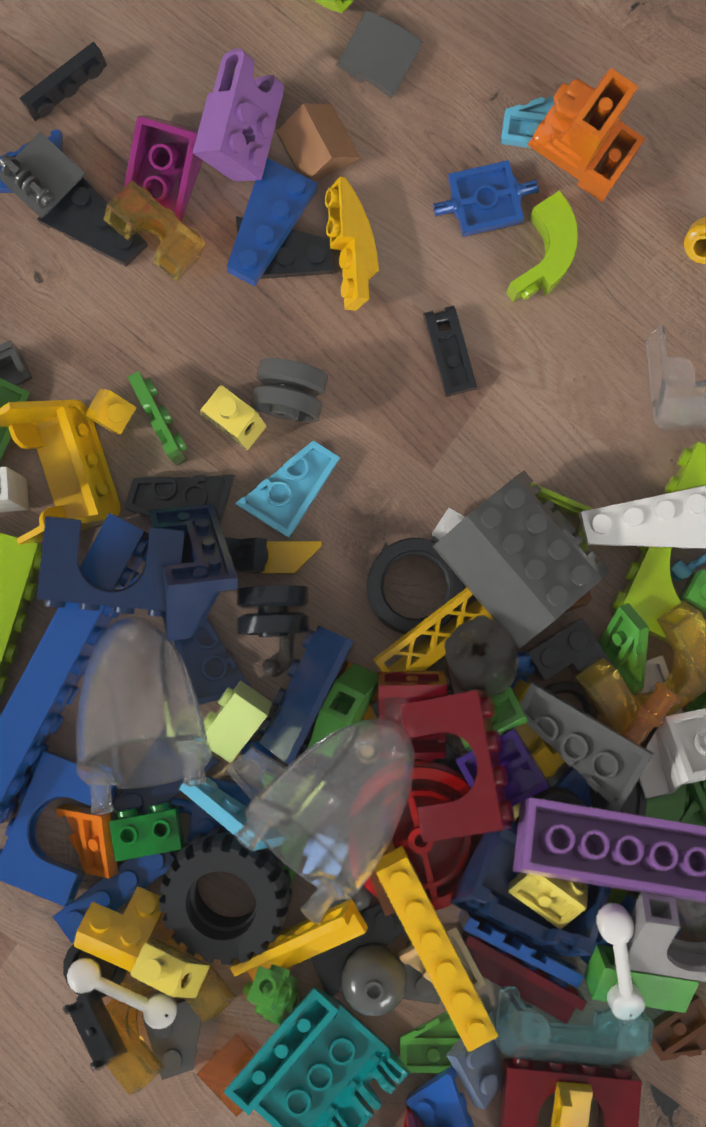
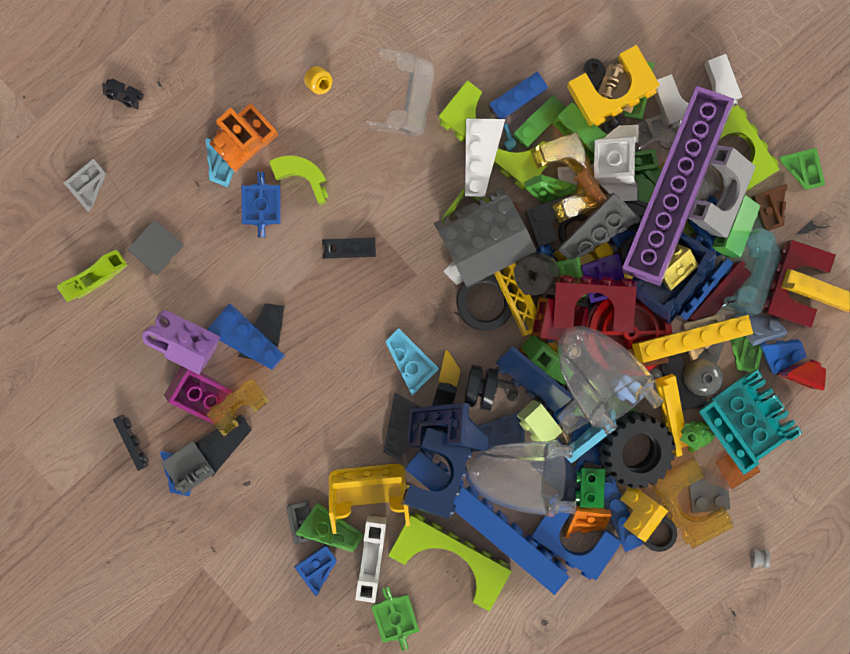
camera: 75 degrees left, 5 degrees up
black hinge [62,991,128,1071] -> none
white piece [67,957,177,1029] -> none
yellow brick [84,388,137,435] -> none
bright green wing [127,371,188,466] -> none
light yellow torso [131,938,210,998] -> none
light yellow torso [200,385,267,451] -> none
dark grey wheel [250,358,328,422] -> none
medium nougat slope [277,103,360,181] -> none
yellow slope [325,177,379,311] -> none
white piece [596,903,645,1020] -> none

